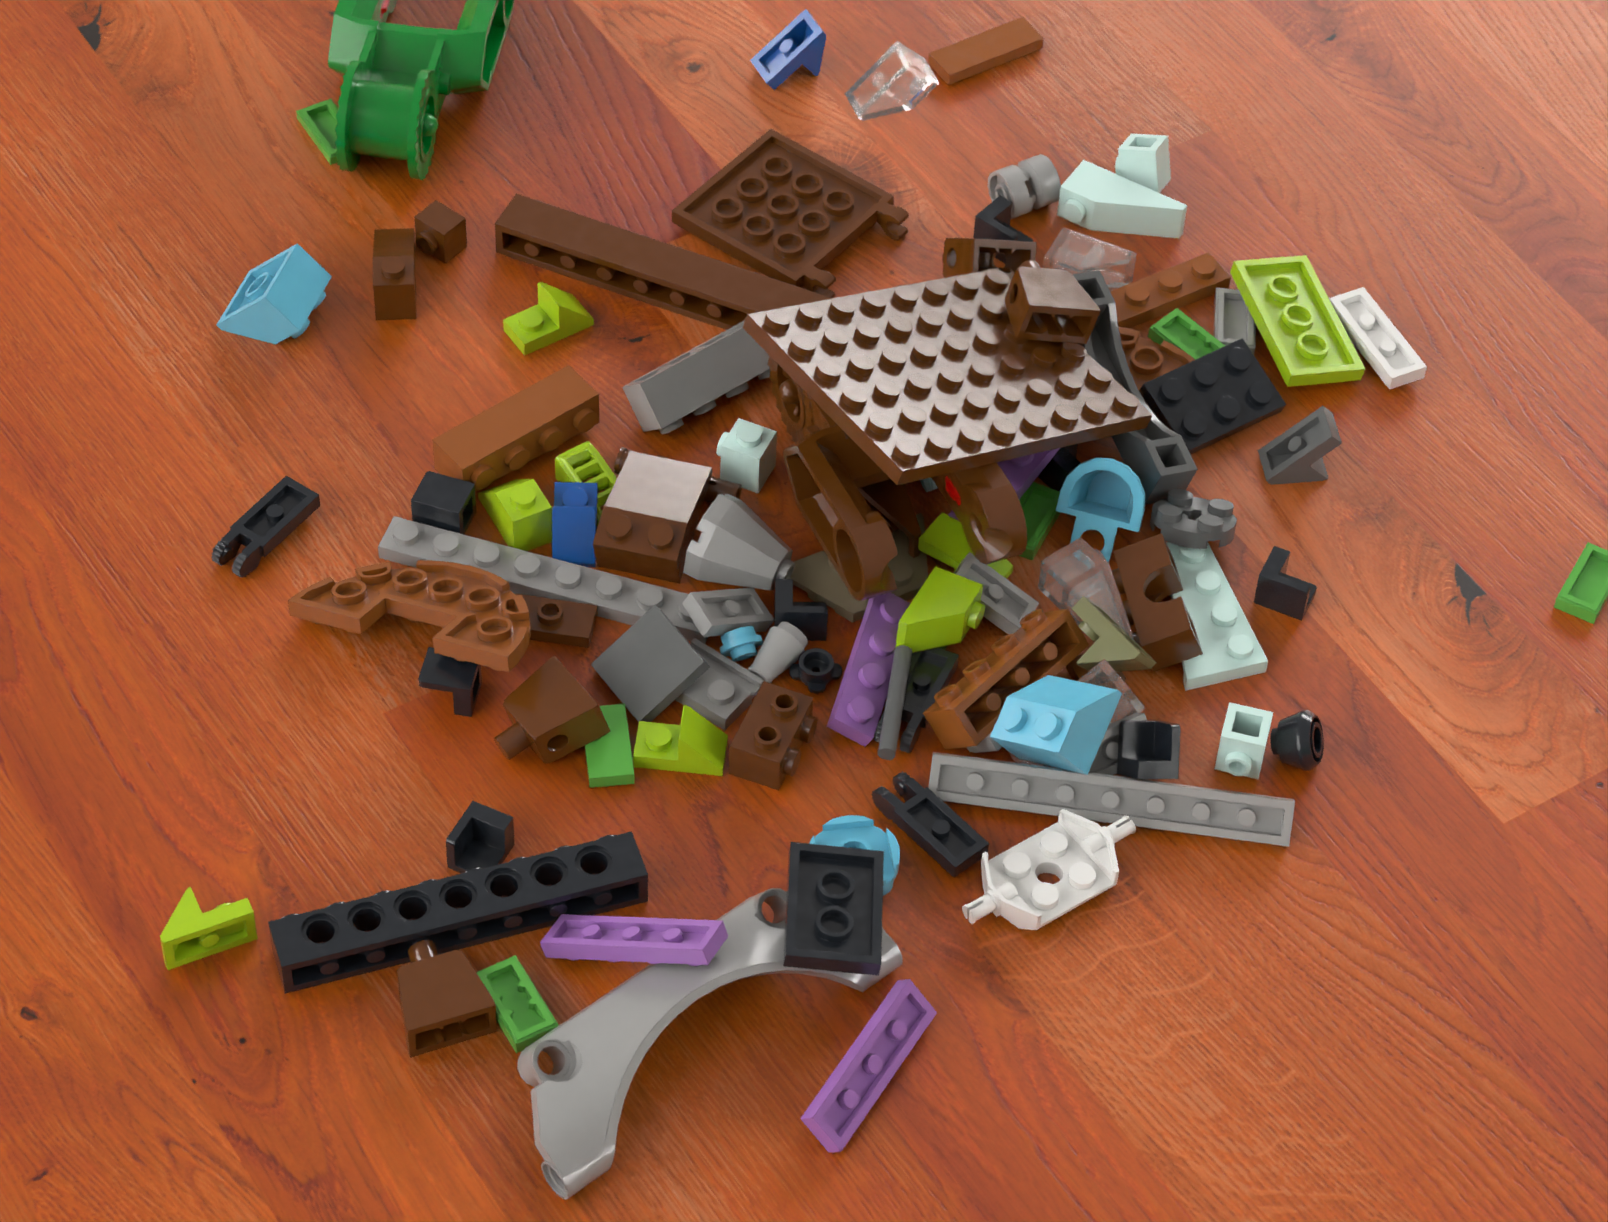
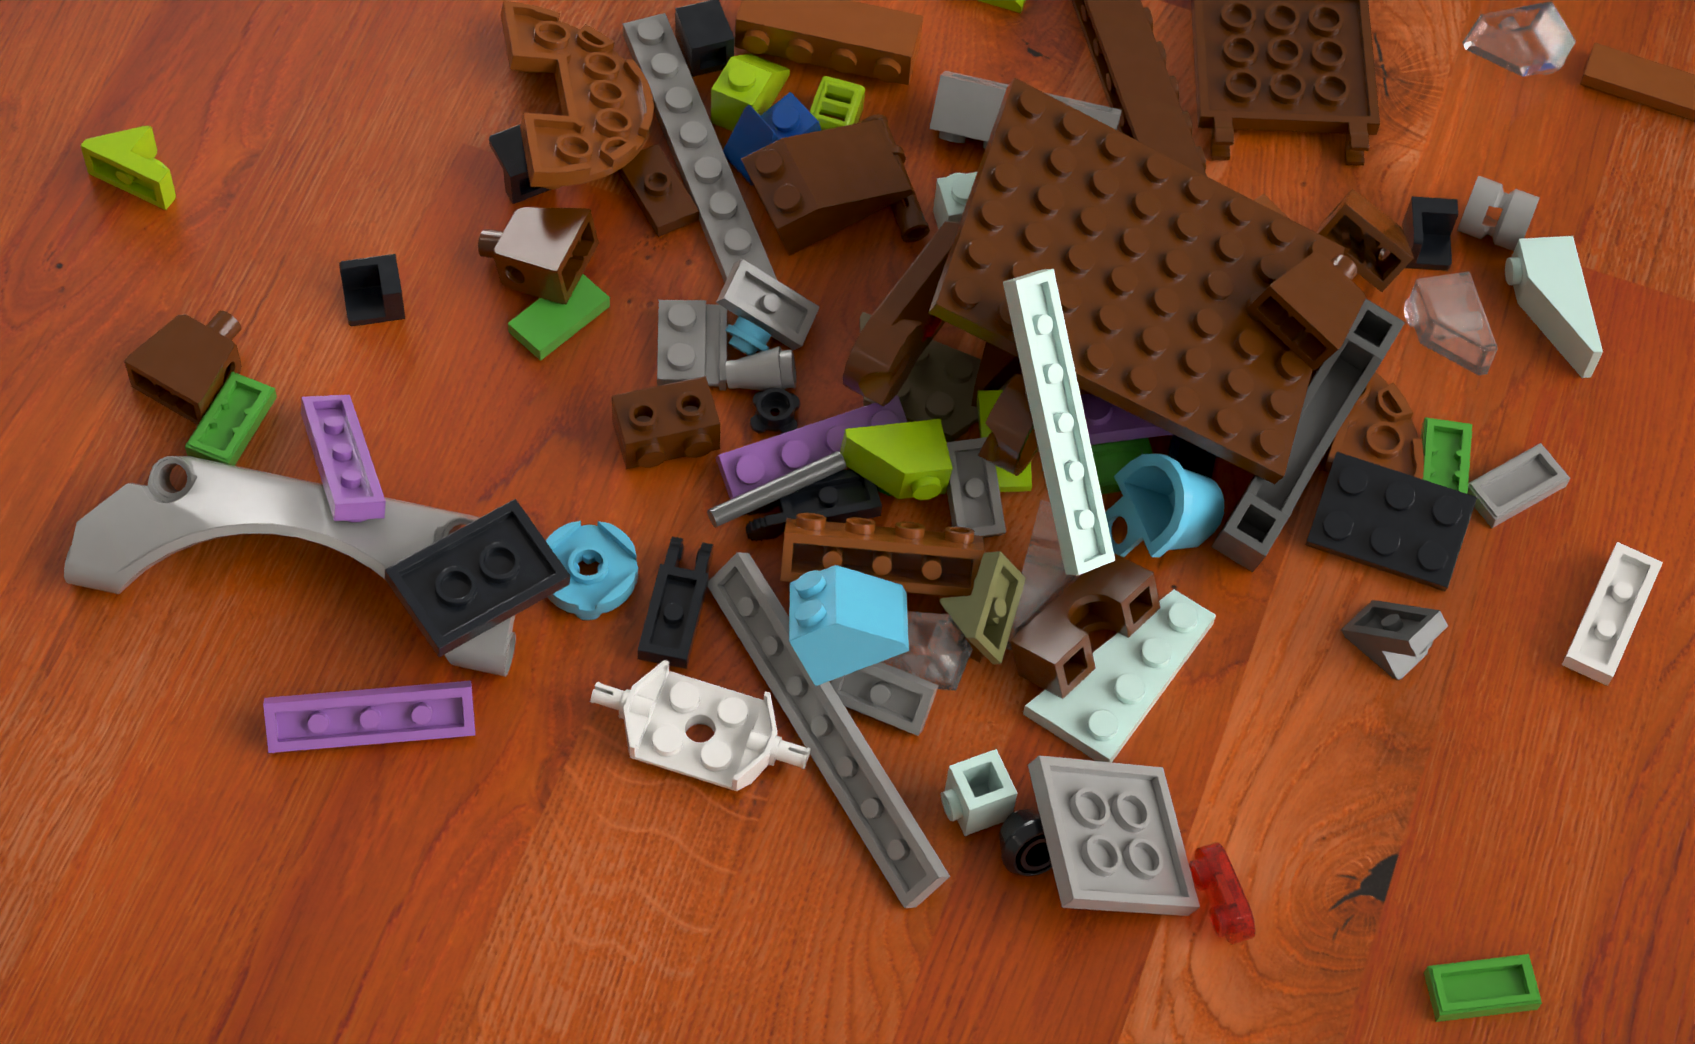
camera: 50 degrees right, 10 degrees up
black brick [268,831,648,994] -> none
dark grey tile [591,605,710,722] -> none
lime slope [633,705,728,776] -> none
light grey cone [683,494,795,590] -> none
black panel [774,579,828,641] -> none
dark orange plate [1110,252,1231,328] -> none
light aqua brick [1115,134,1171,193] -> none
black panel [1117,720,1181,779] -> none
dark grey plate [1150,489,1237,549] -> none
lime plate [1230,255,1365,387] -> none
black panel [1253,546,1317,621] -> none
none -> light aqua plate [1003,269,1115,575]
none -> light grey plate [1028,755,1200,916]
none -> clear red plate [1189,842,1256,945]

